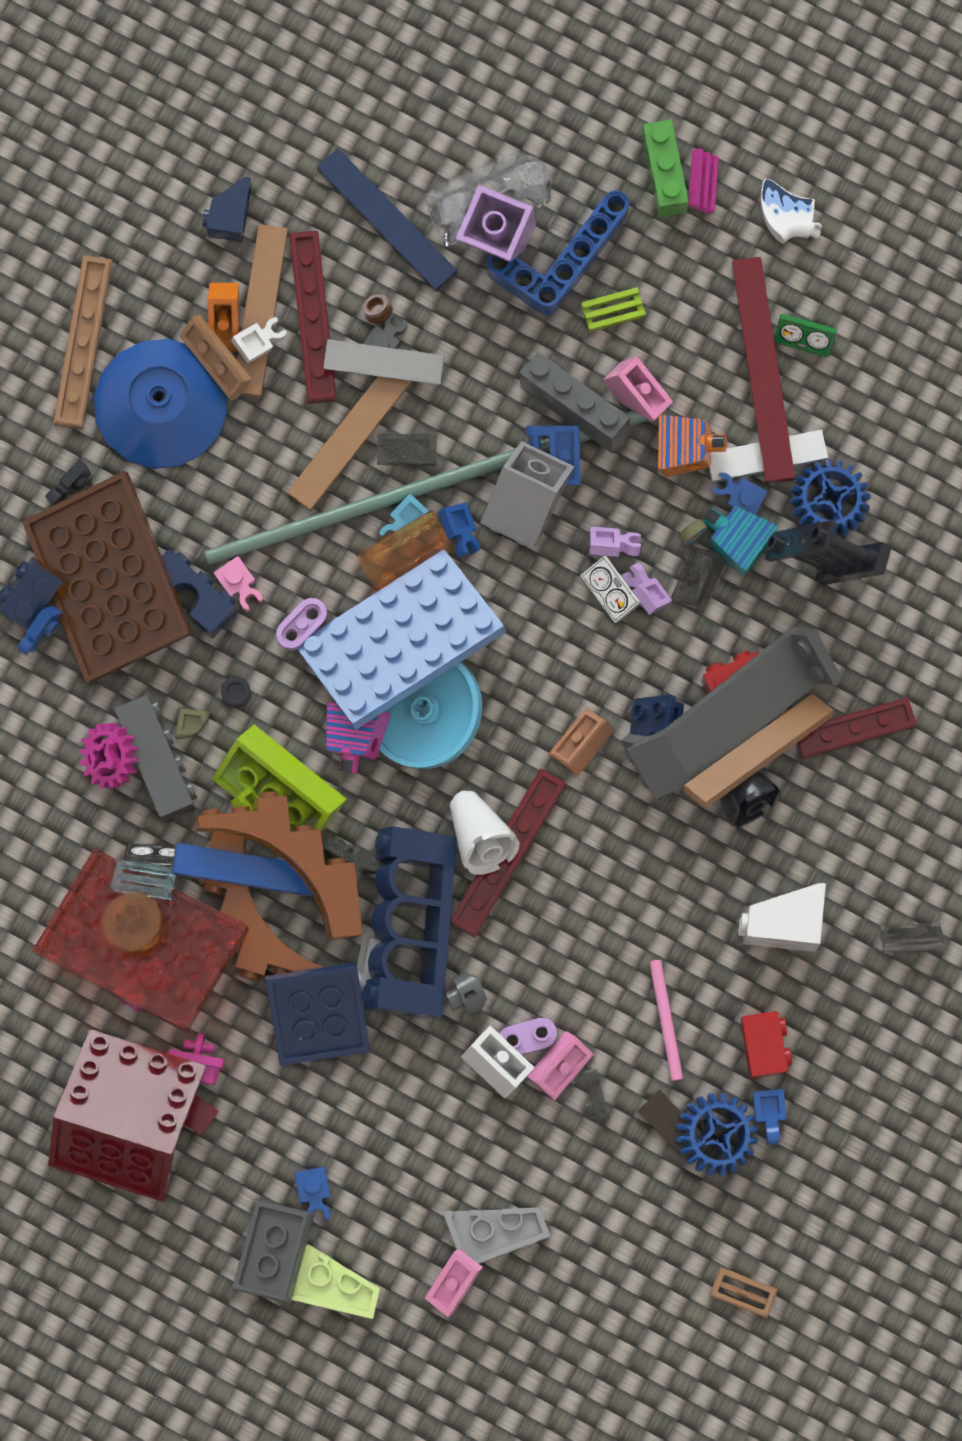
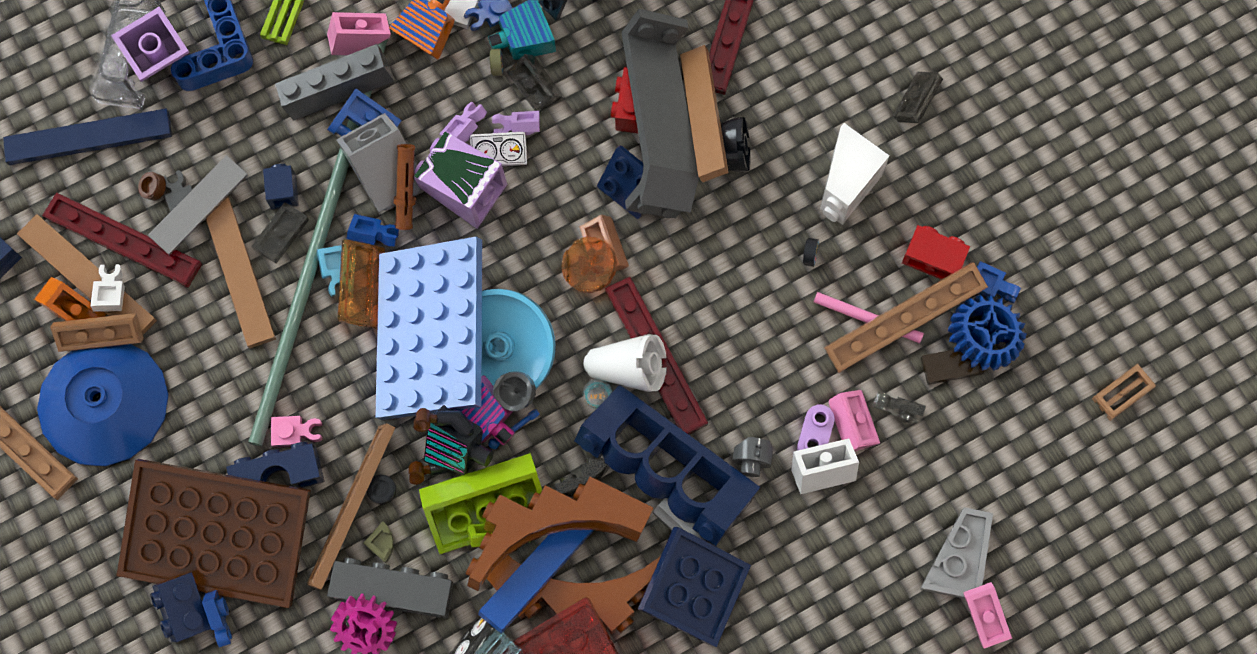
camera: 55 degrees left, 5 degrees down
black plate [45,459,91,506] -> none
lavender plate [276,598,327,651] -> none
none -> dark blue brick [263,164,299,210]
none -> medium nougat tile [307,423,395,590]
none -> dark orange pin [393,144,416,230]
none -> torso [408,405,494,485]
none -> slope [414,132,507,229]
none -> blue hinge [488,409,540,449]
none -> dark grey piece [493,371,536,411]
none -> clear orange tile [561,236,617,293]
none -> clear tile [583,379,612,409]
none -> black tile [803,238,819,267]
none -> medium nougat tile [824,262,988,373]

